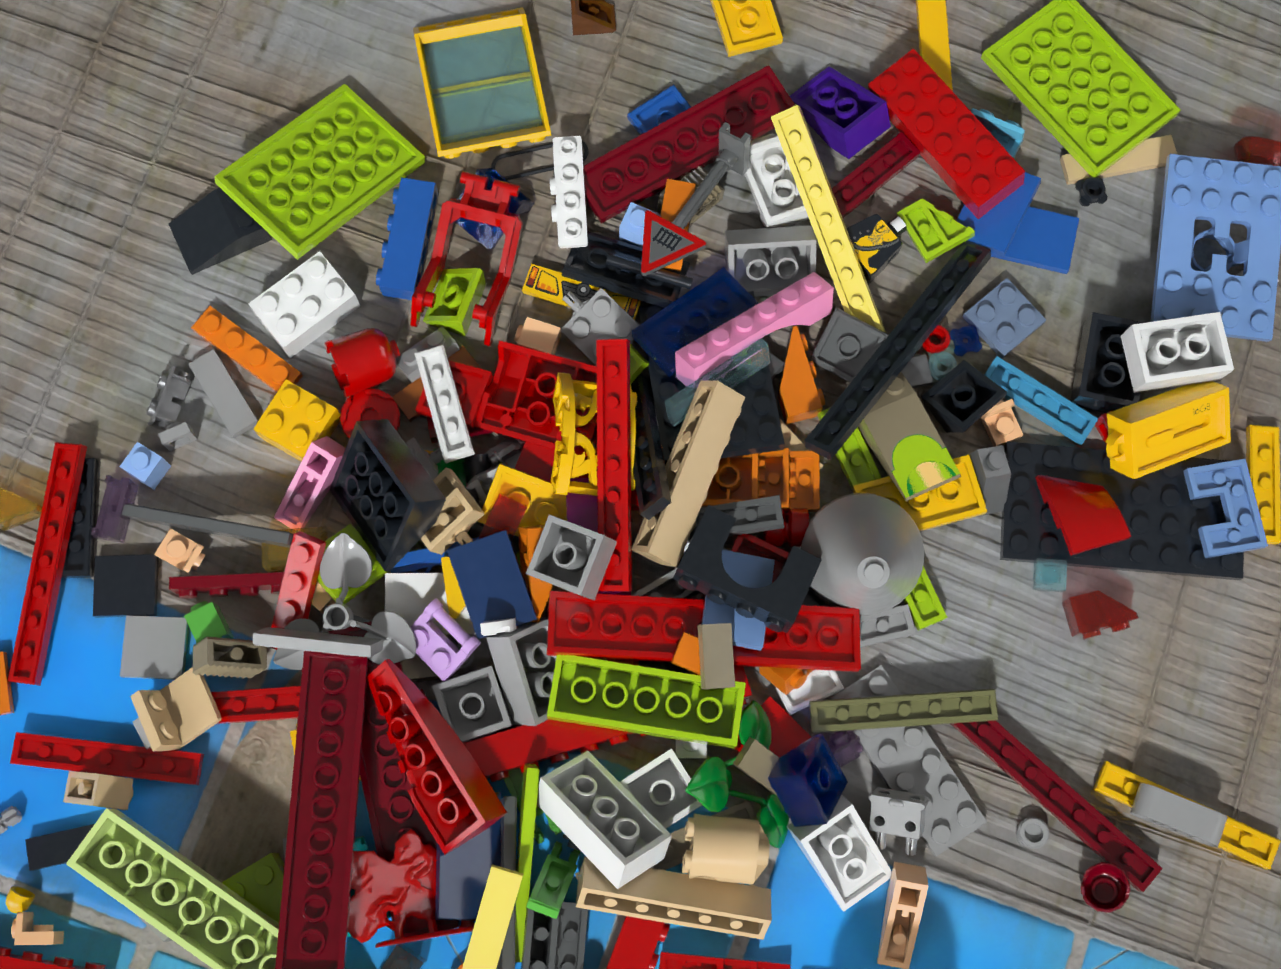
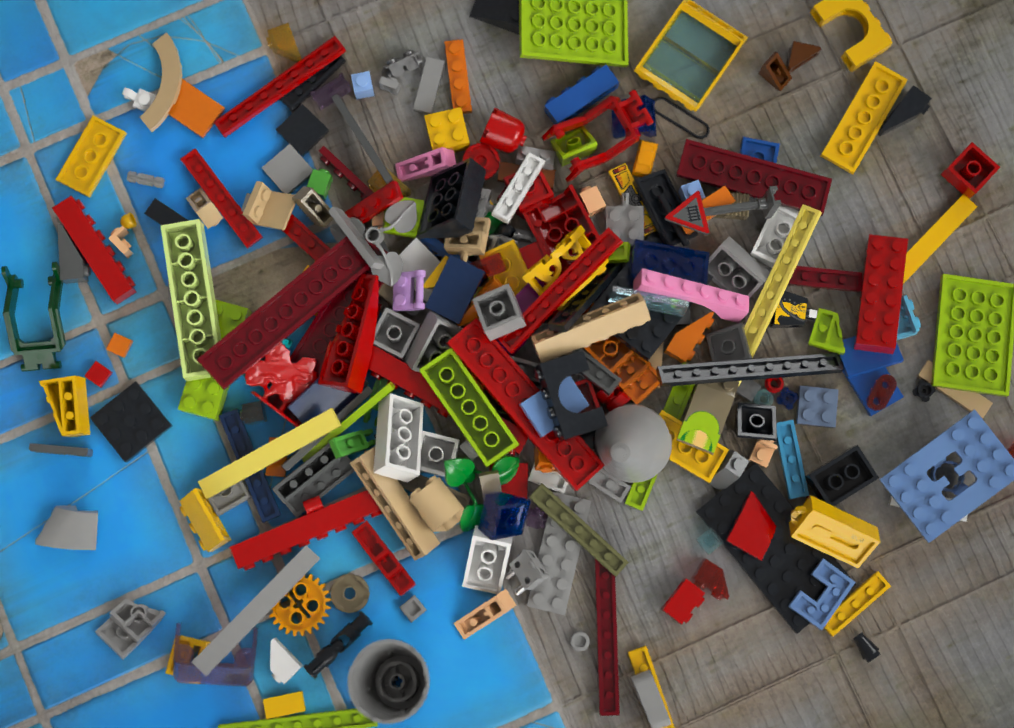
camera: 45 degrees right, 5 degrees up
light nougat bracket [154,528,205,573] -> none
white brick [248,251,360,358] -> none
white tile [480,618,517,636] -> none
white bracket [550,136,588,248] -> none
orange tile [671,632,701,675] -> none
dark tan tile [698,623,735,689] -> none
dark purple slope [790,66,891,159] -> none
dark red hair [1080,862,1131,913] -> none
white brick [1121,312,1234,393] -> none
none -> light orange tile [631,139,658,177]
none -> red brick [661,578,705,624]
none -> clear red plate [866,374,897,411]

